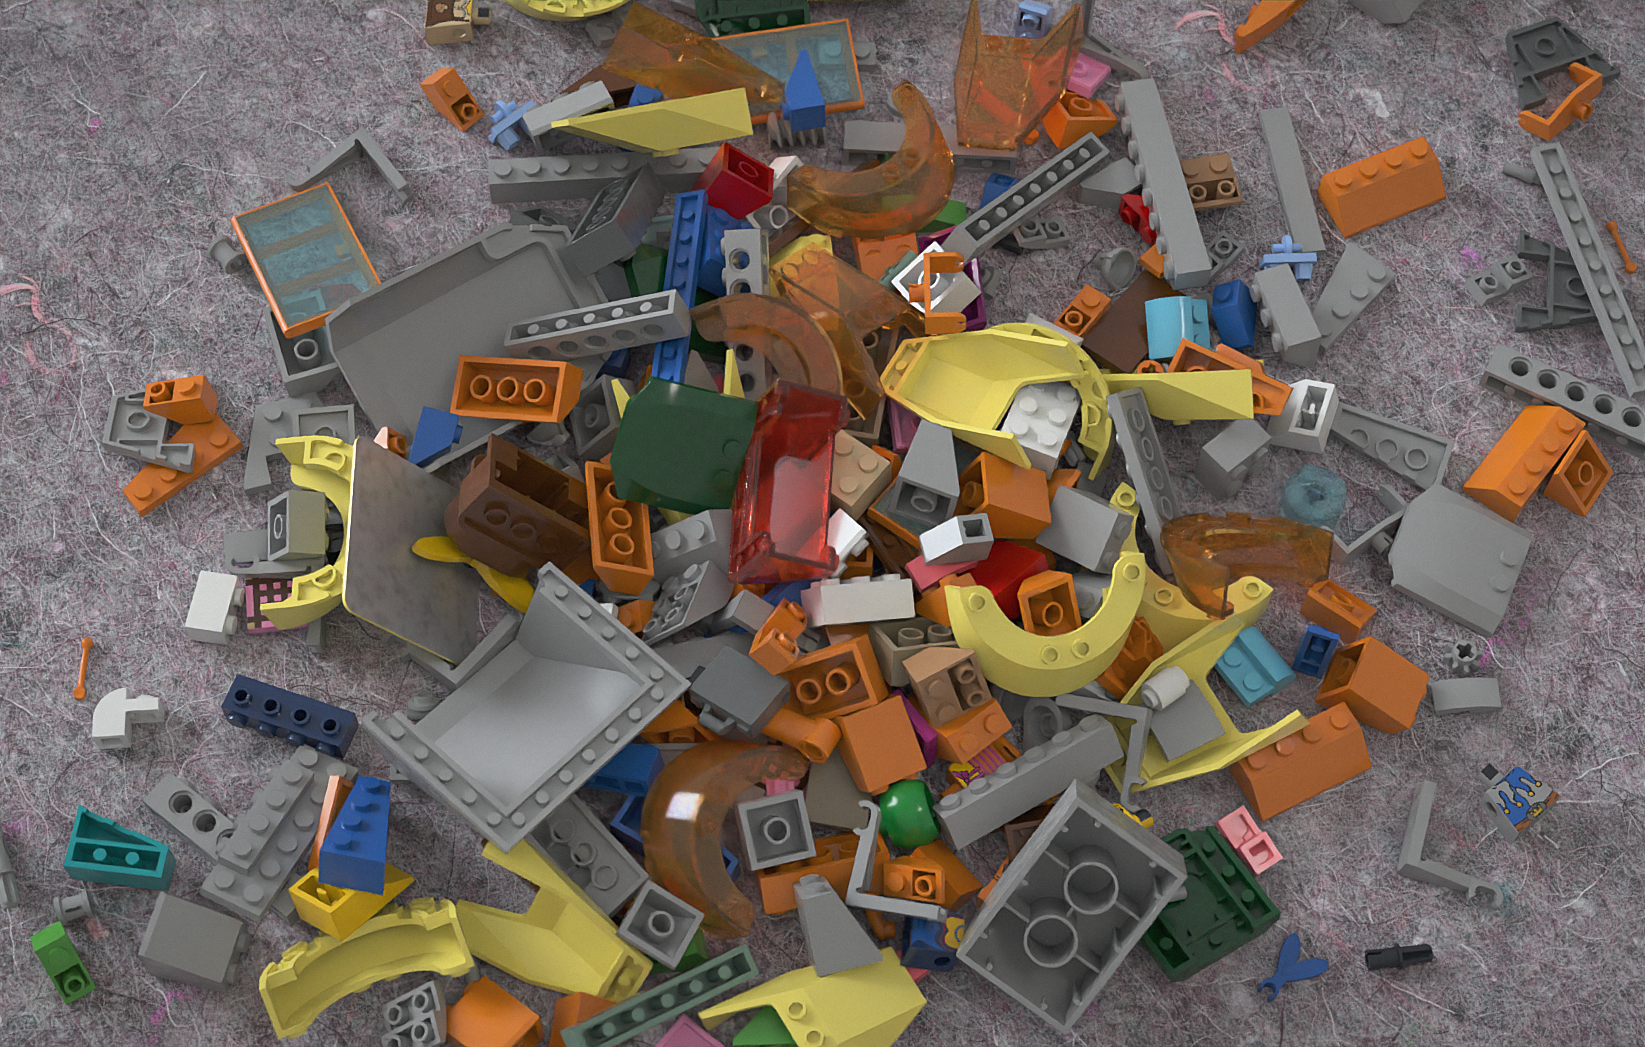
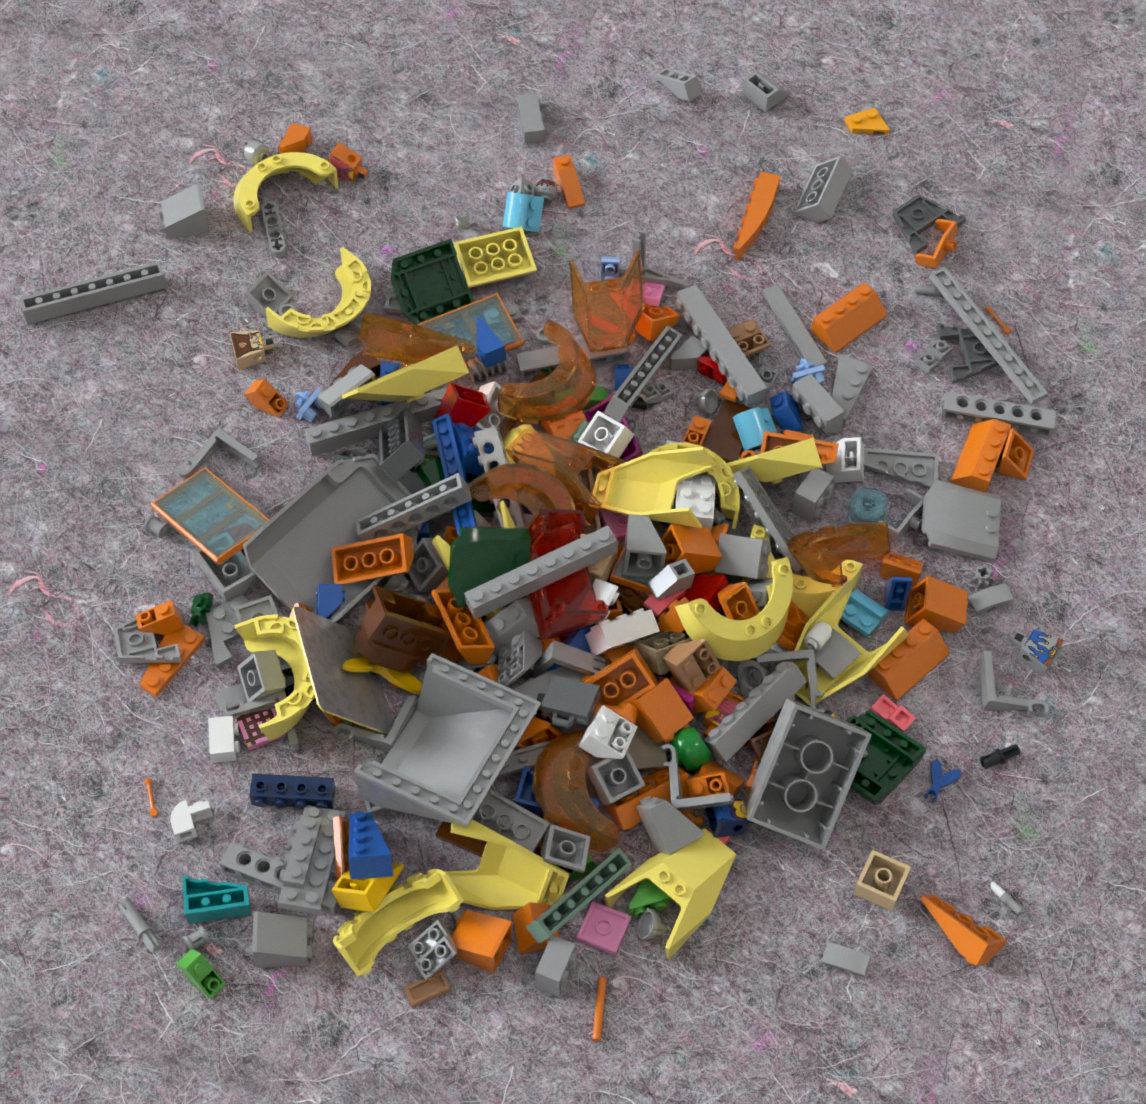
camera: 15 degrees left, 5 degrees down
blue slope [582,743,665,799] -> none
orange slope [749,598,808,676] -> none
orange piece [909,252,966,334] -> none
none -> dark green plate [190,592,214,627]
none -> light grey brick [464,525,618,619]
none -> white slope [579,705,637,759]

